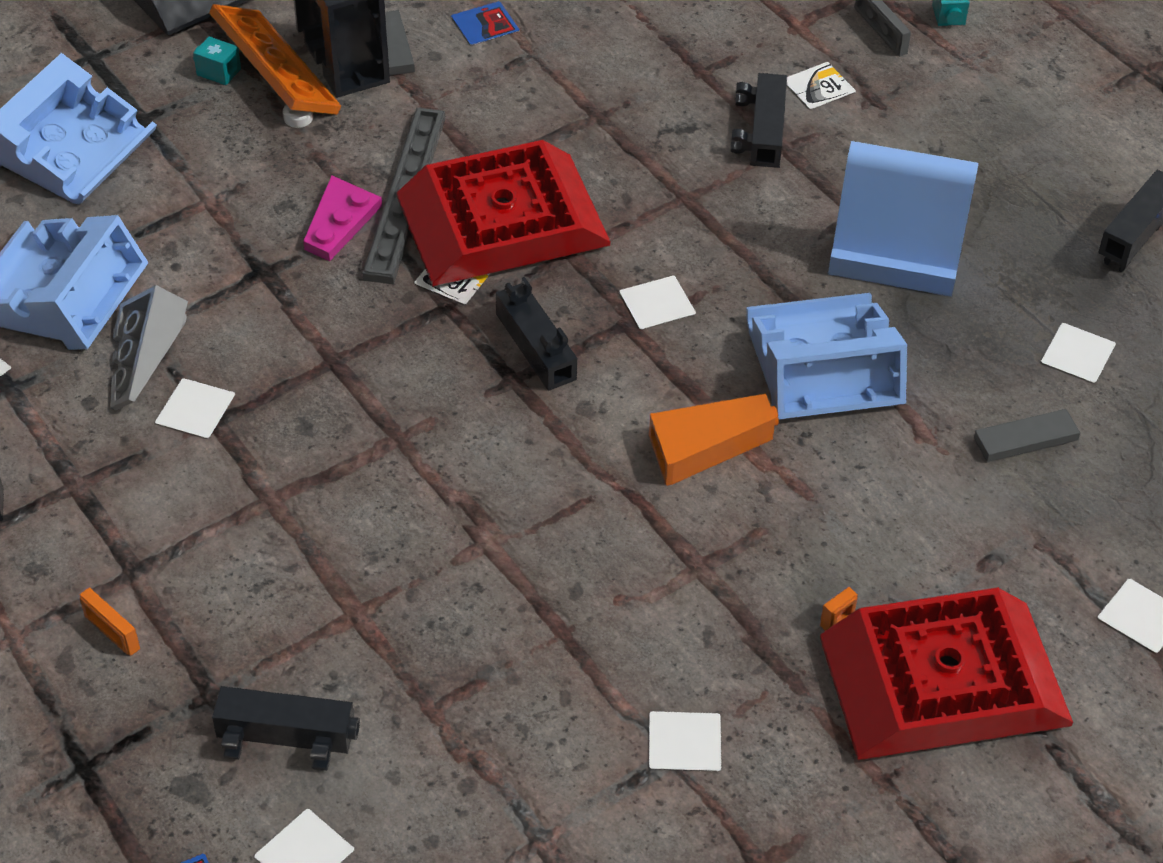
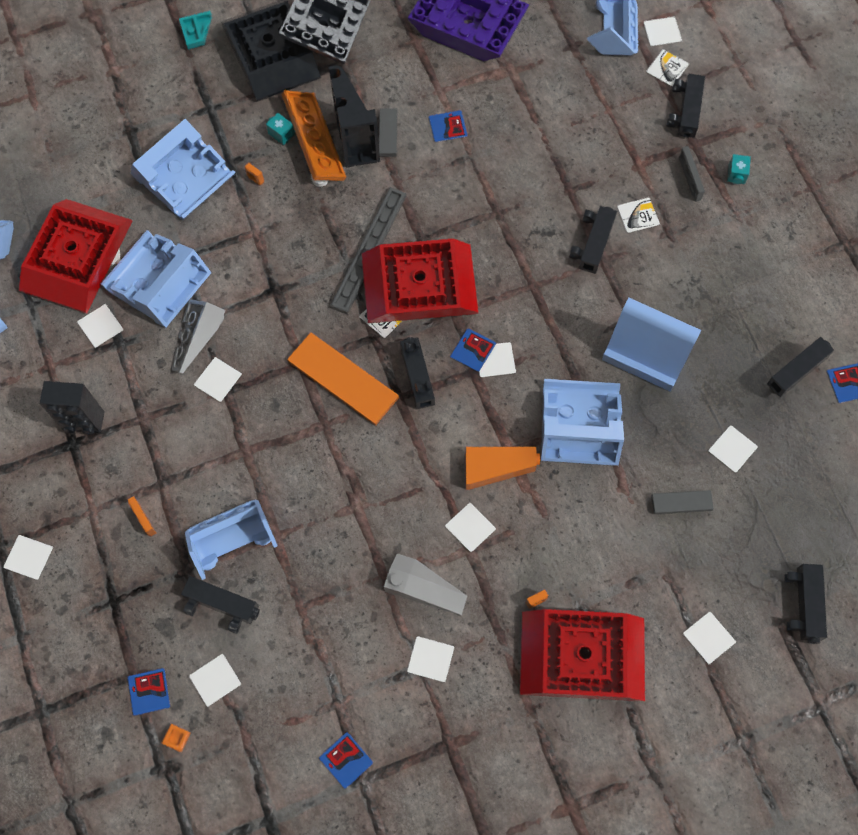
camera: 15 degrees right, 20 degrees up
dark pink wing [303,176,382,261] -> none
none -> light blue windscreen [185,500,278,580]
none -> orange tile [245,163,264,186]
none -> orange tile [287,332,399,426]
none -> light grey wedge [384,554,467,616]
none -> white sticker [445,503,496,552]
none -> sticker [450,328,496,372]

